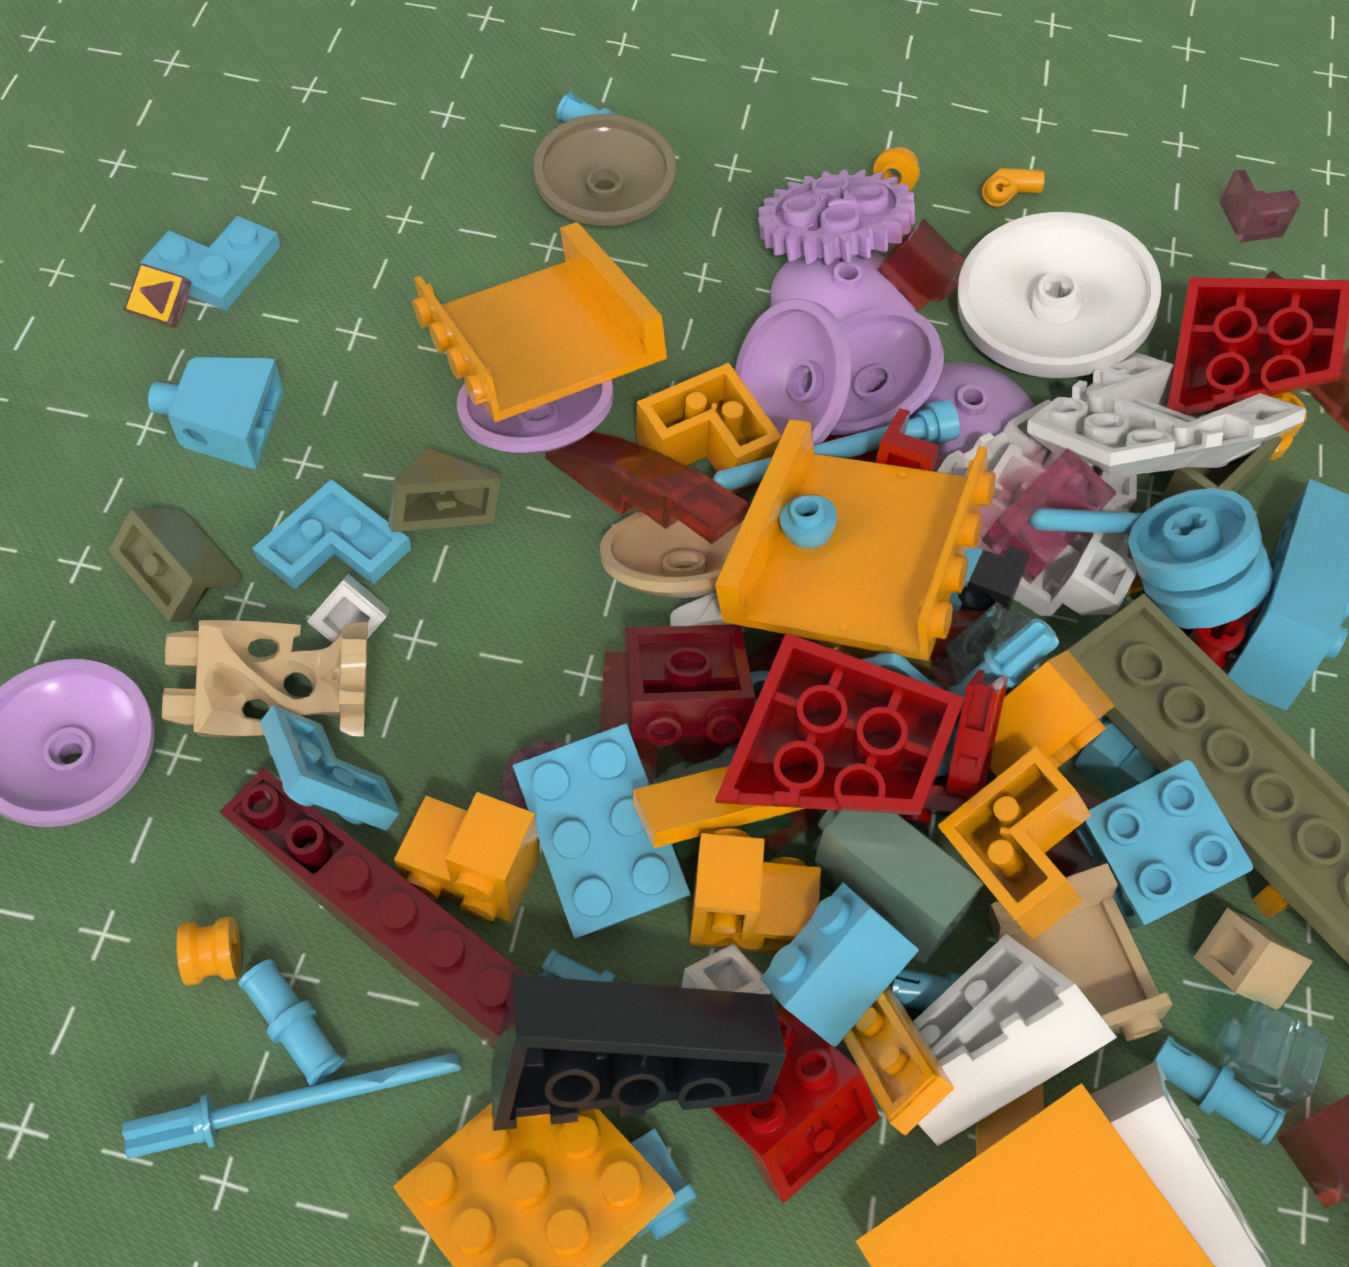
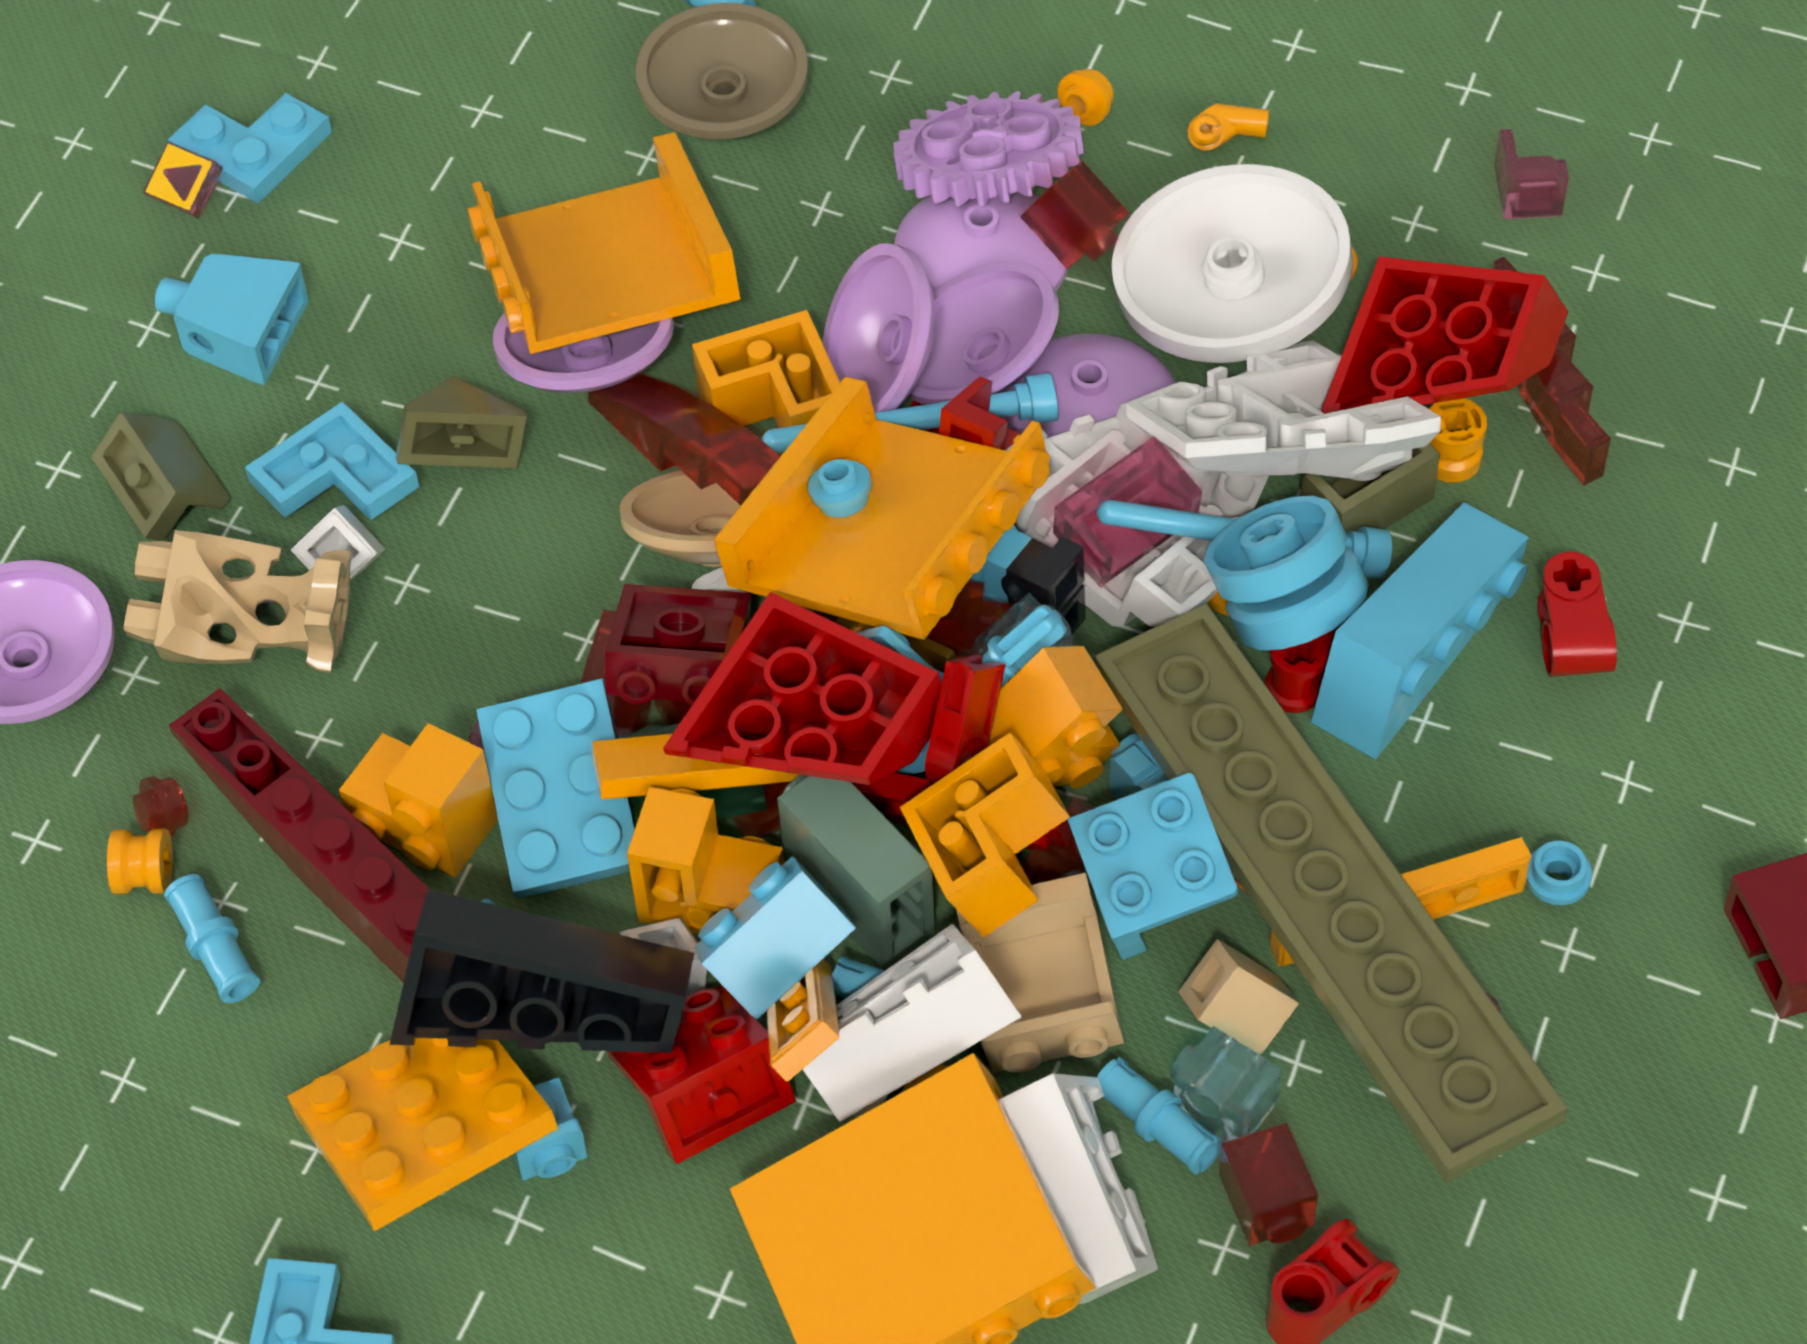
camera: 15 degrees right, 5 degrees down
medium azure piece [122,1052,462,1159] -> none
medium azure plate [260,704,400,831] -> none
none -> clear red plate [133,775,188,837]

